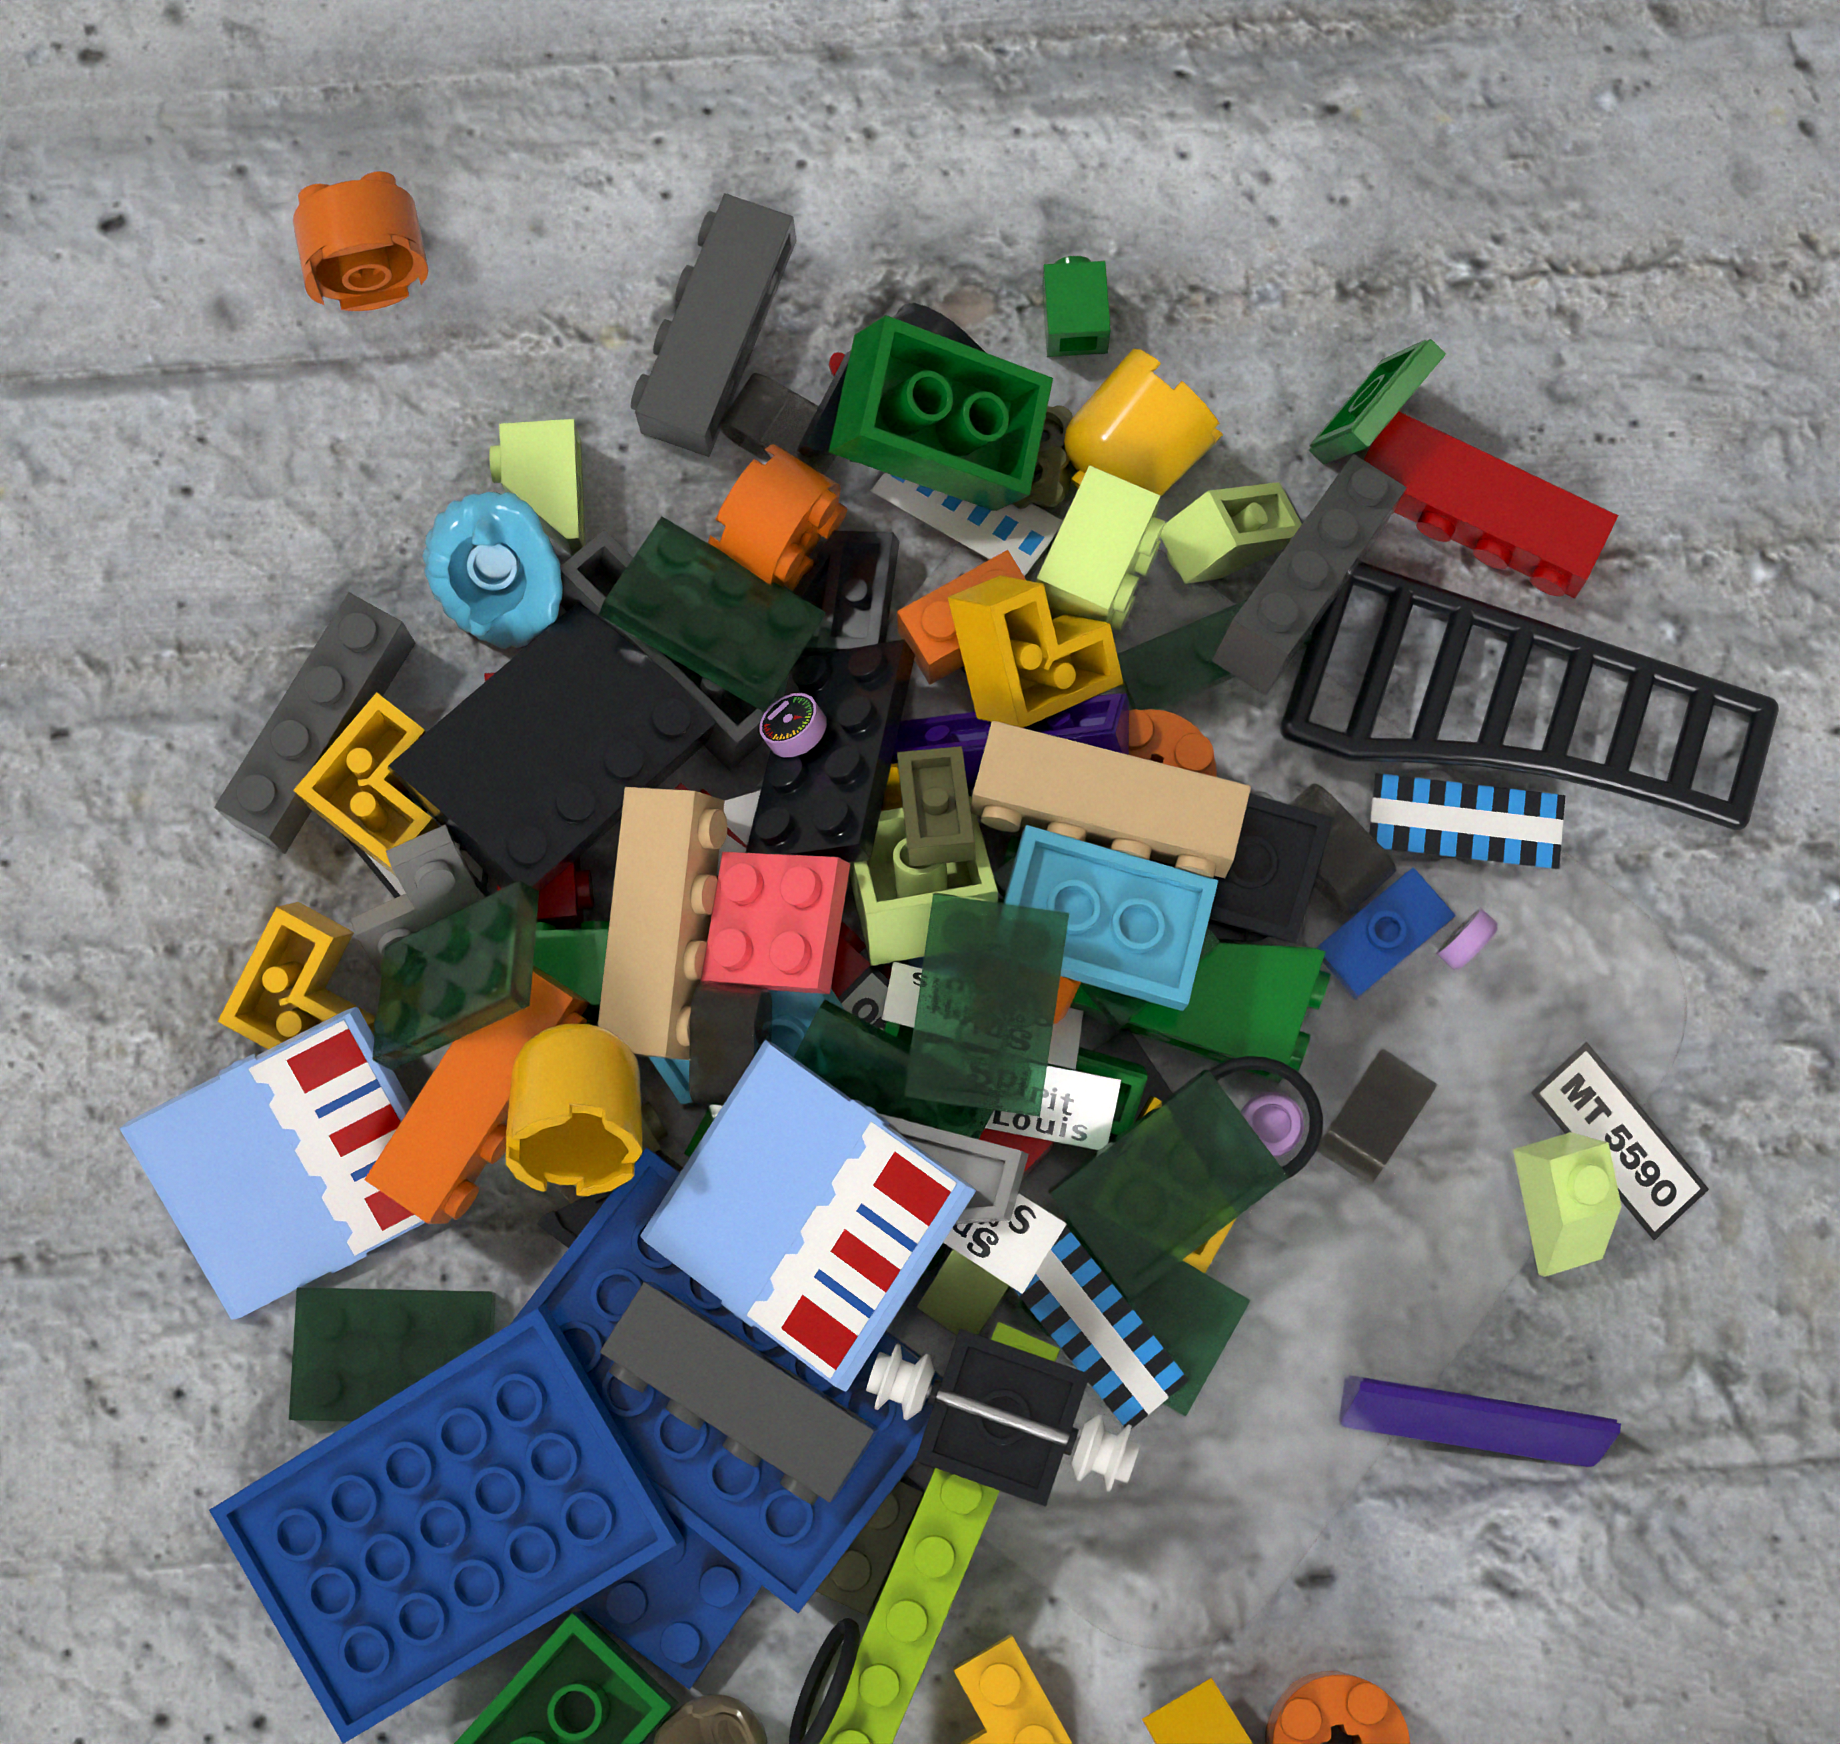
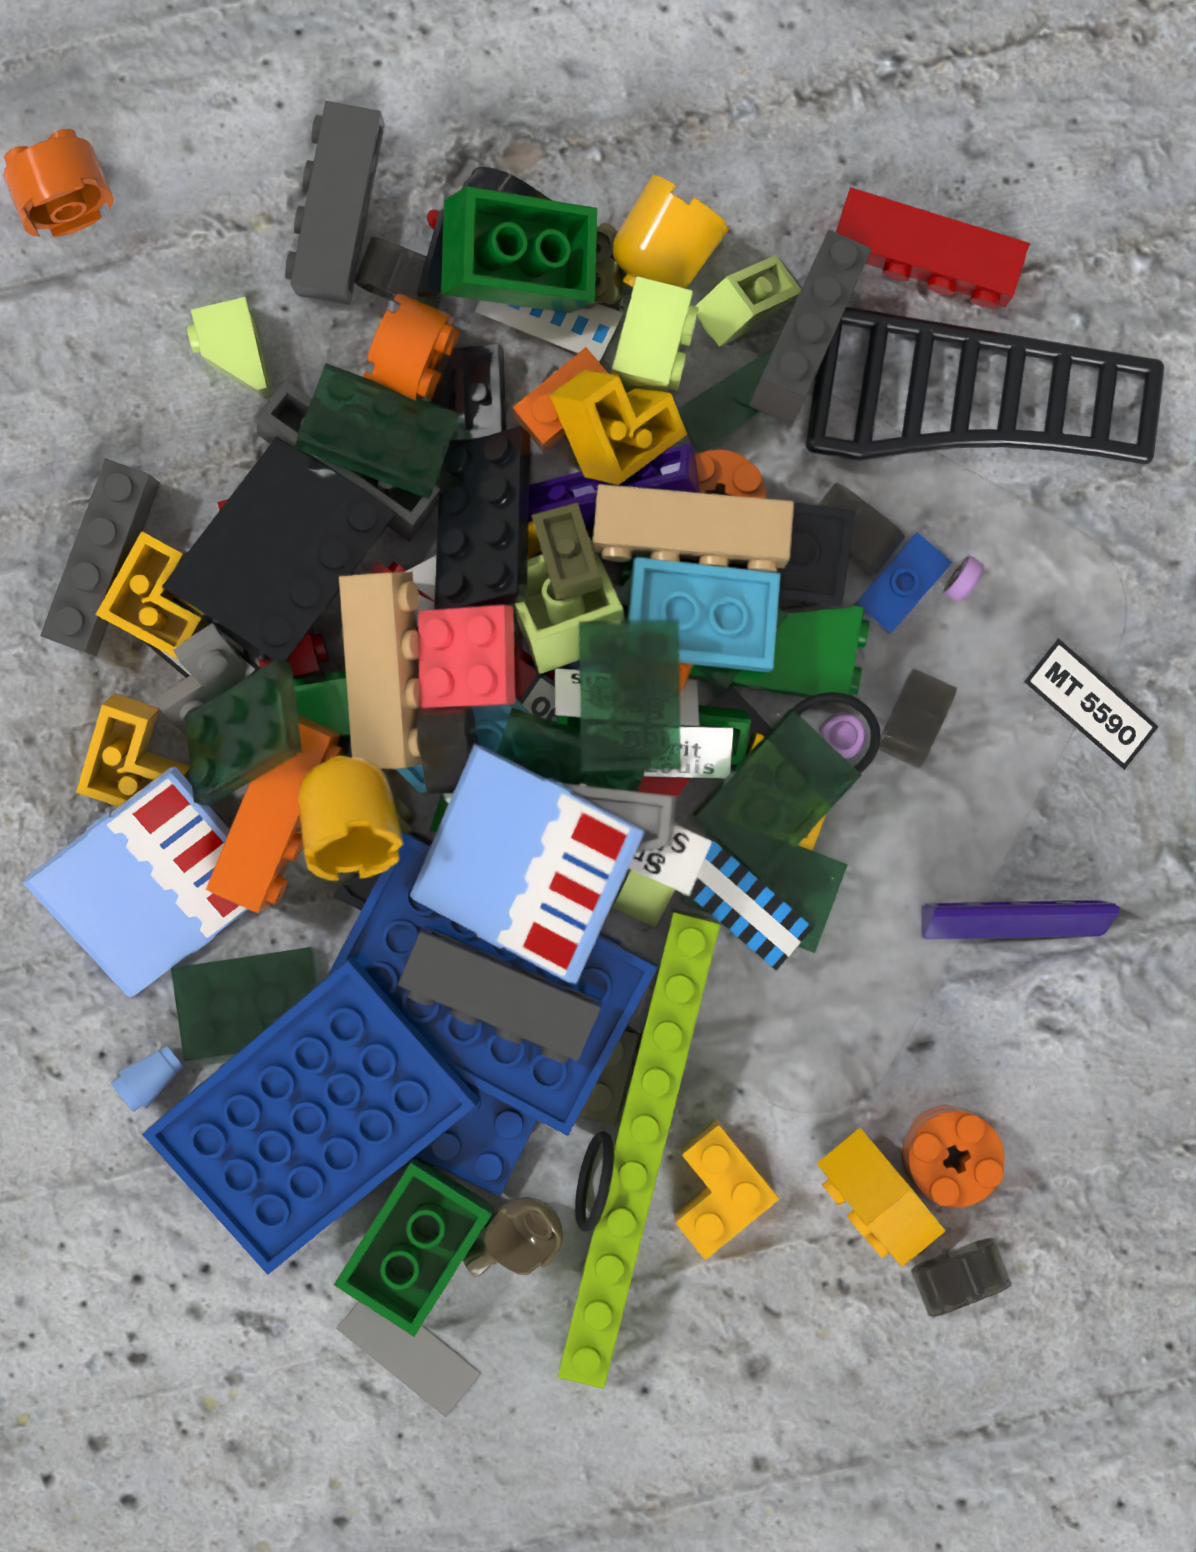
camera: 10 degrees left, 10 degrees up
medium azure piece [422,492,563,649] -> none
tile [760,693,827,757] -> none
black plate [866,1329,1140,1507] -> none
green brick [1042,256,1111,357] -> none
green tile [1309,339,1446,465] -> none
sticker [1368,773,1566,870] -> none
yellowish green slope [1513,1132,1622,1277] -> none
none -> light blue cone [111,1045,184,1112]

